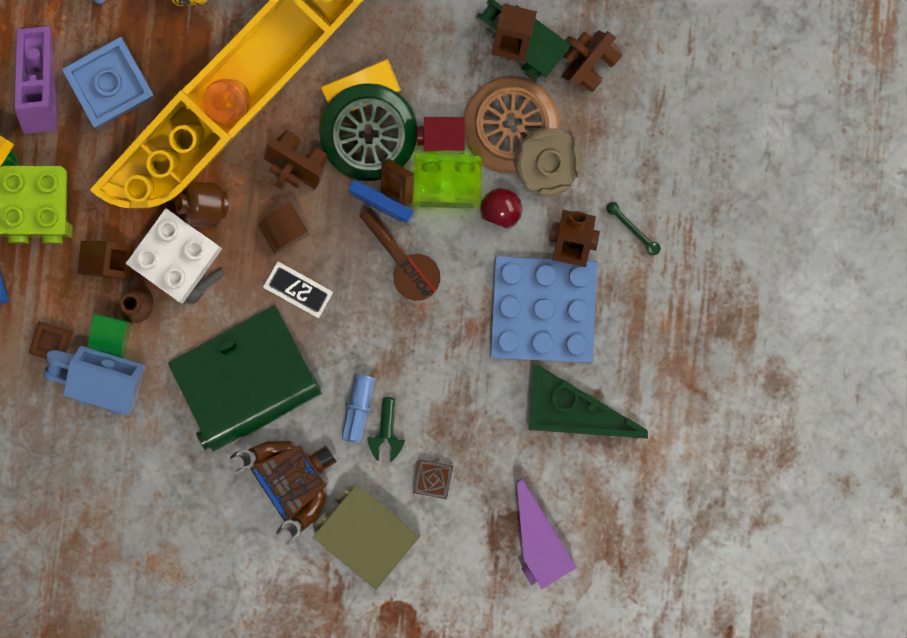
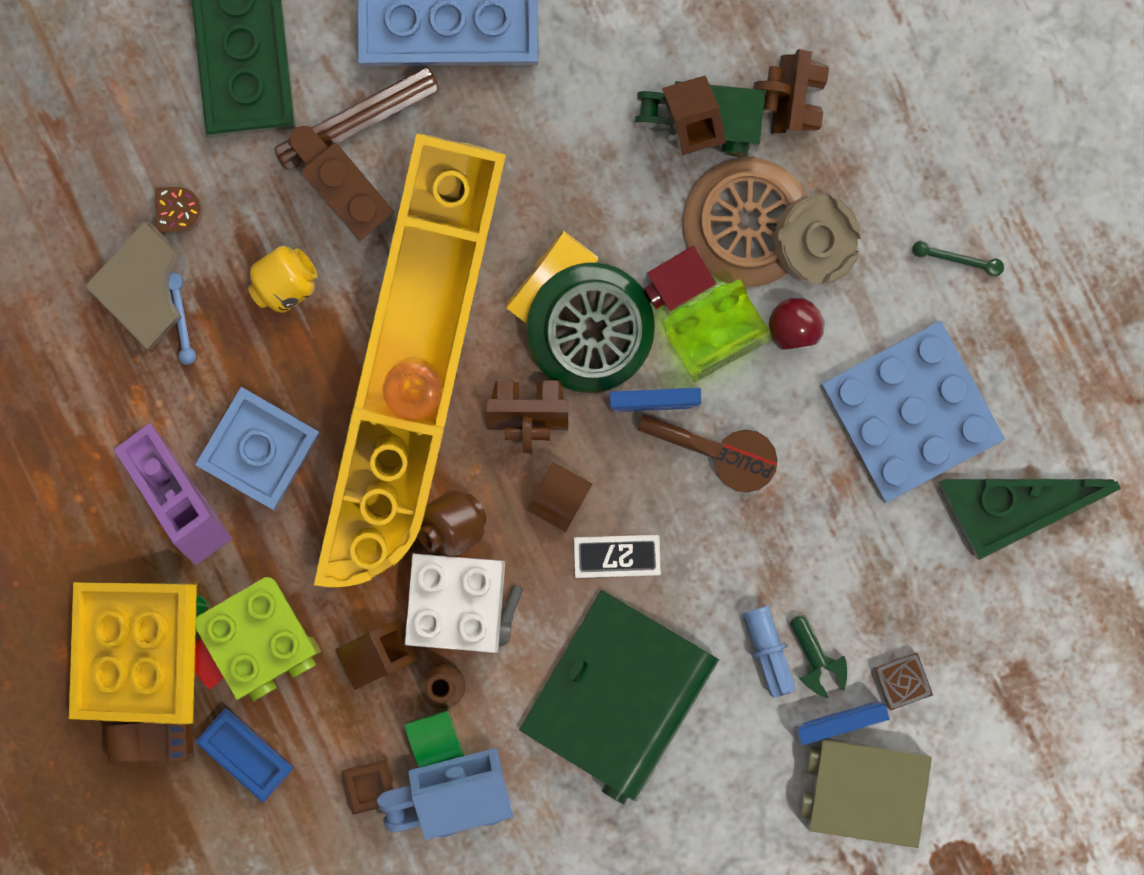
camera: 30 degrees left, 0 degrees up
torso [230,441,337,545] -> none
reddish brown tile [381,160,414,206] -> none
medium lavender slope [516,479,577,589] -> none
reddish brown brick [549,210,600,267] -> none
none -> blue tile [794,701,890,745]

